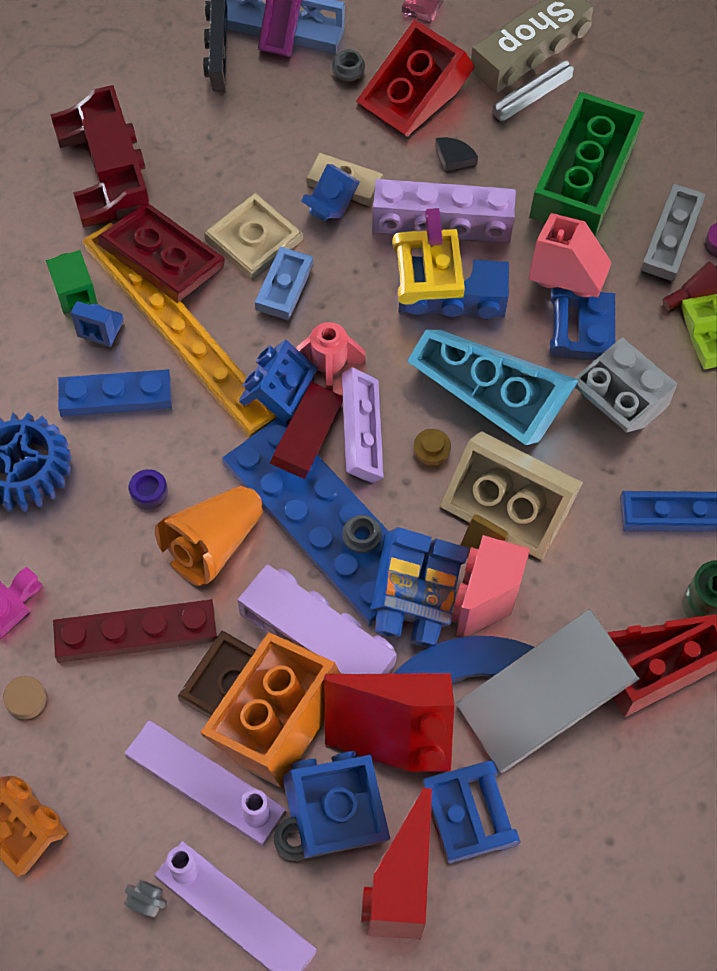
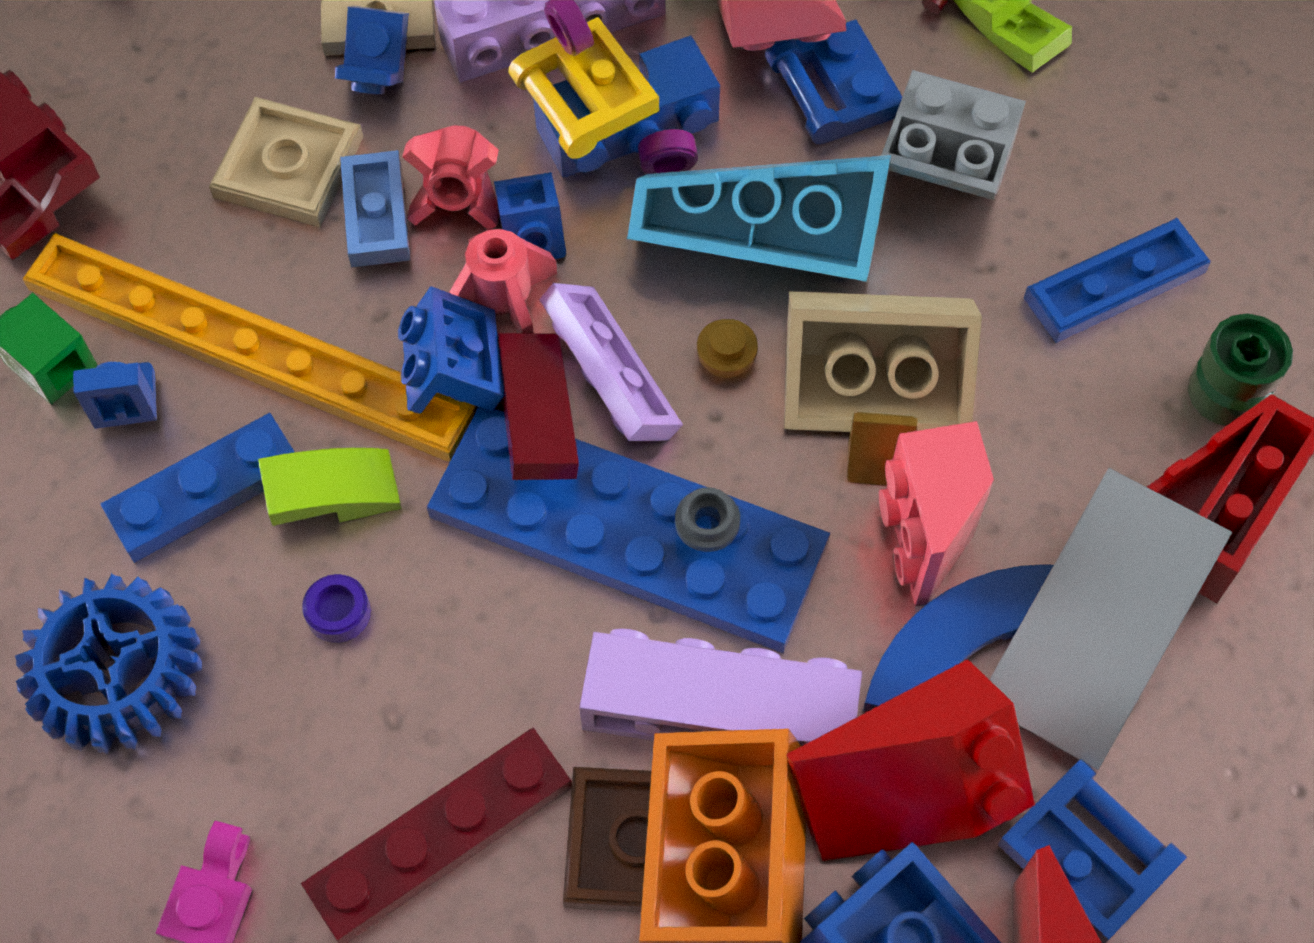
camera: 25 degrees left, 0 degrees up
dark red tile [97,203,225,303] -> none
orange cone [155,486,263,586] -> none
blue hips [370,527,469,647] -> none
none -> lime slope [258,448,402,526]
none -> coral brick [402,125,500,230]
none -> blue bracket [494,172,566,259]
none -> magenta tile [638,129,698,174]

